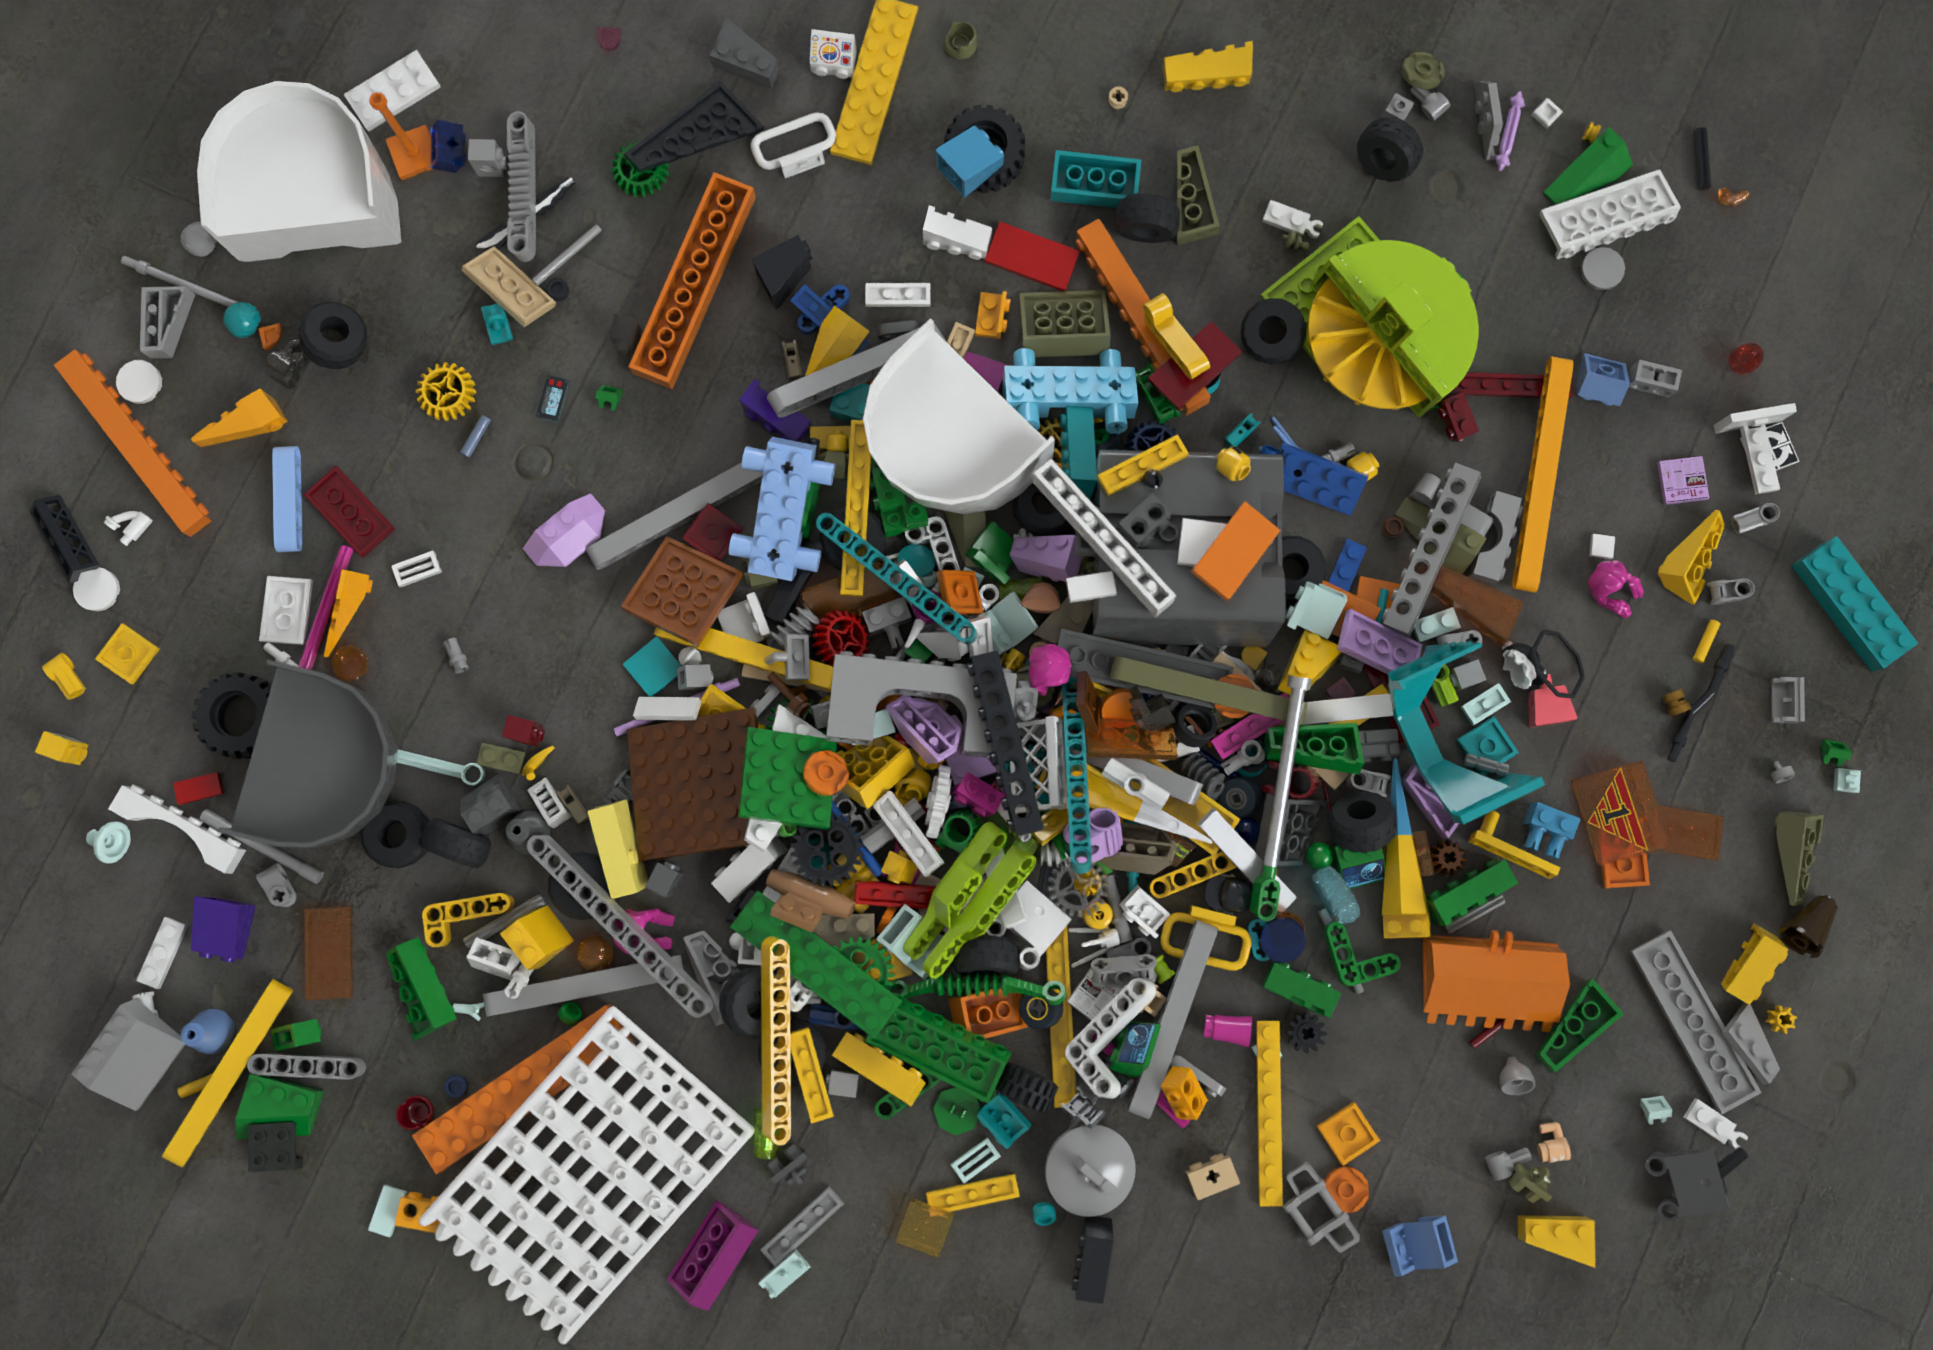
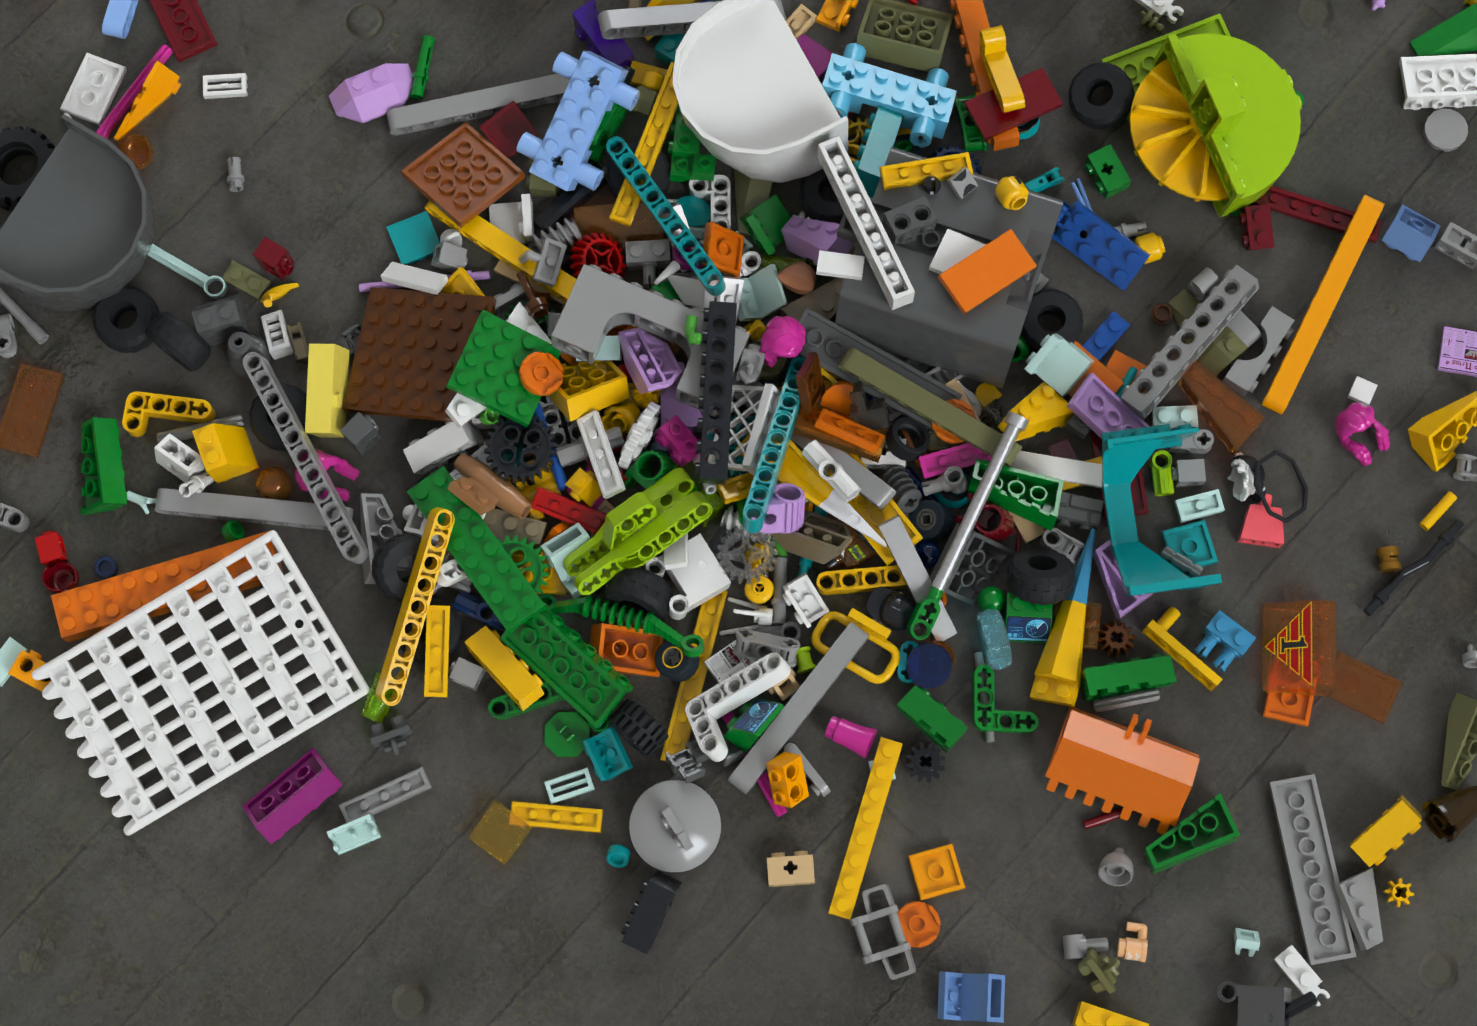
camera: 25 degrees right, 5 degrees down
none -> red brick [35,530,68,567]
none -> green pin [410,35,435,100]
none -> bright green arm [684,315,702,345]
none -> orange tile [814,408,885,454]
none -> light grey tile [947,167,978,199]
none -> green brick [1084,144,1131,199]

